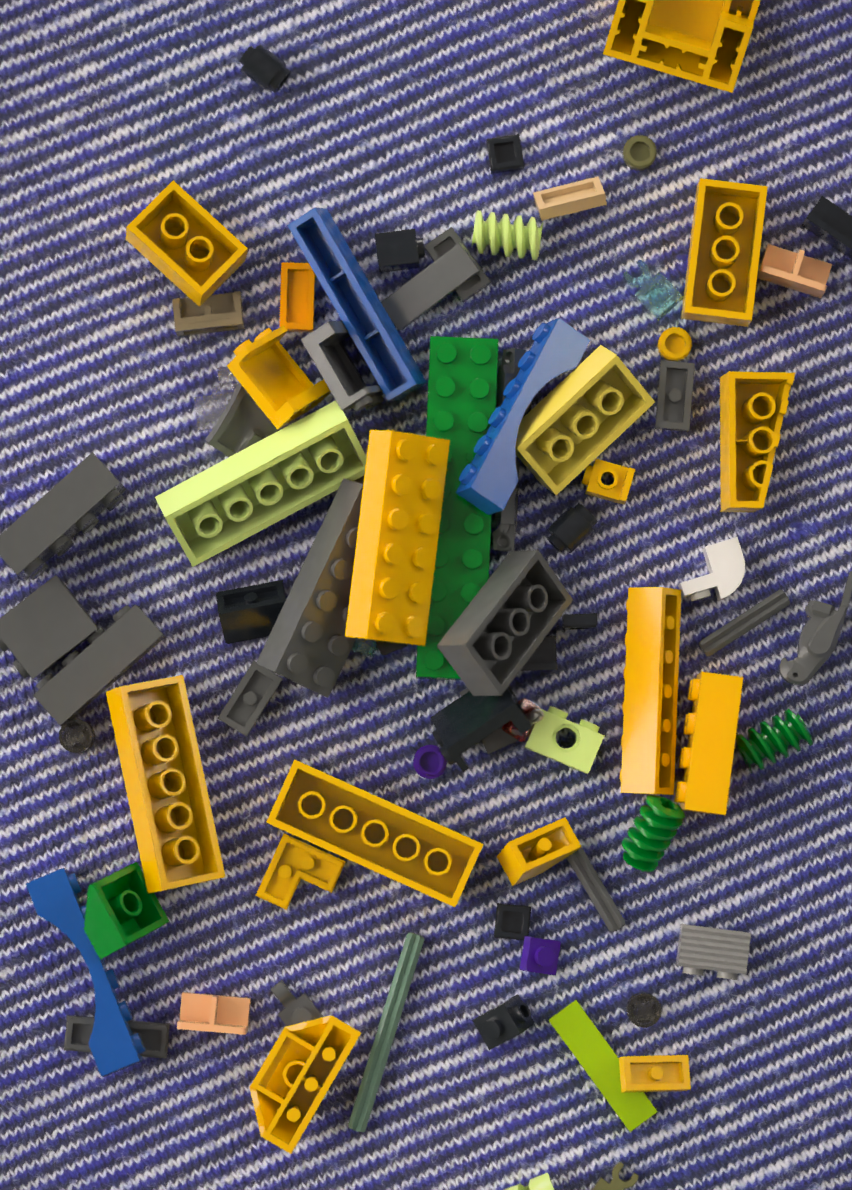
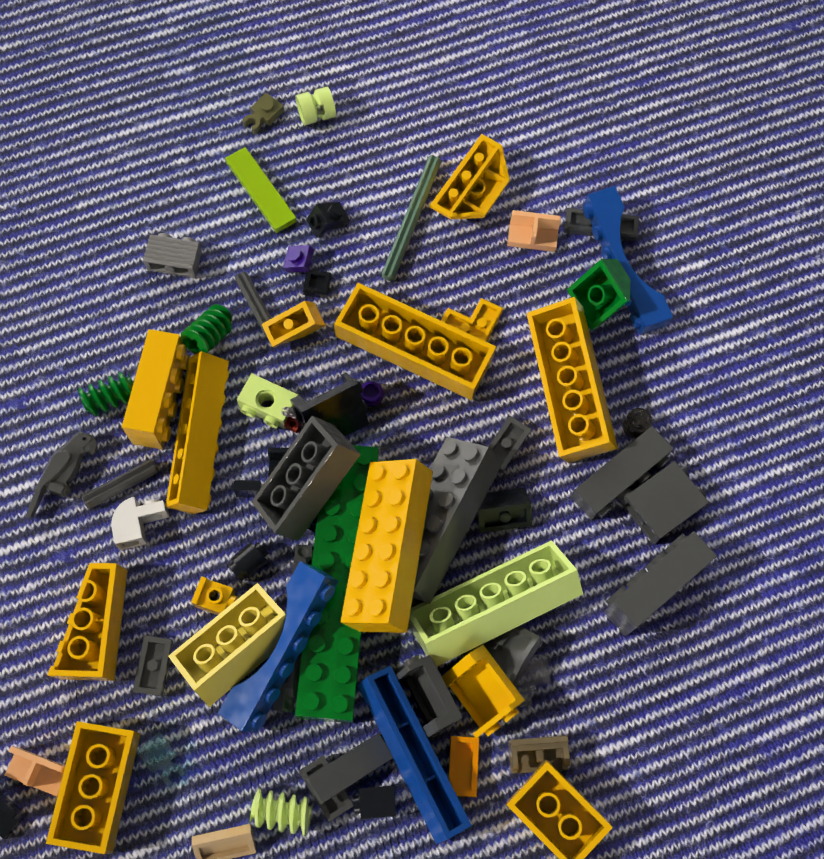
camera: 175 degrees right, 15 degrees down
dark grey plate [271,980,324,1026] -> none
yellow plate [619,1055,691,1093] -> none
clear smoke wheel [626,992,662,1028] -> none
yellow tile [657,327,692,362] -> none

